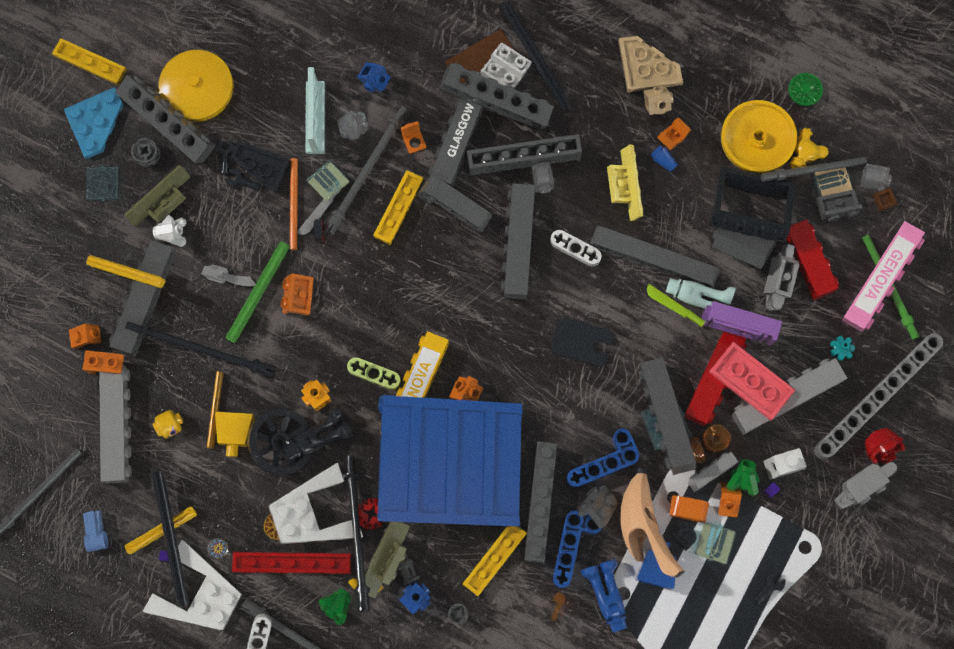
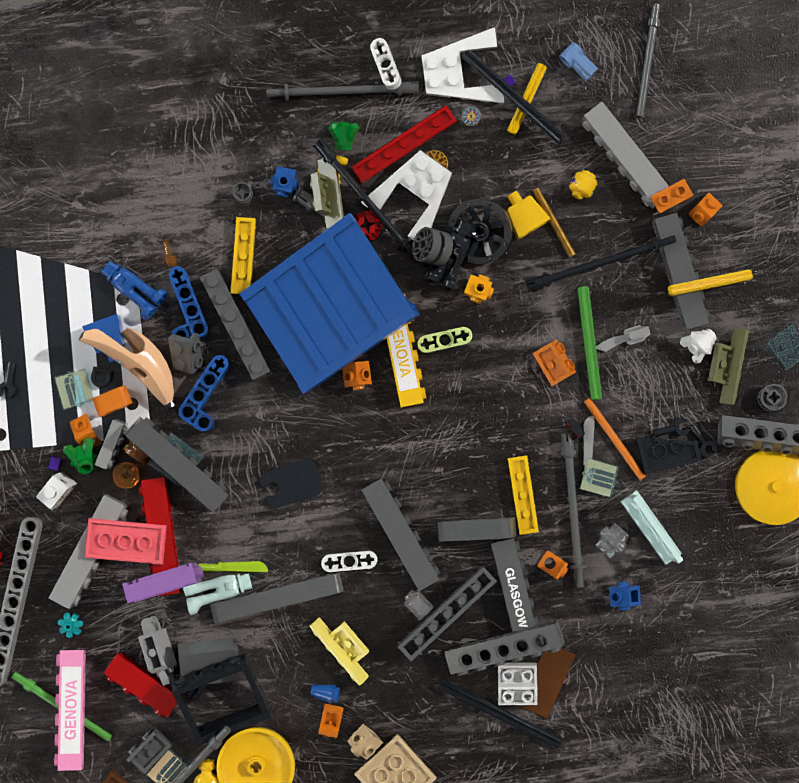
camera: 140 degrees right, 10 degrees up
none -> dark grey wheel [412,227,453,267]

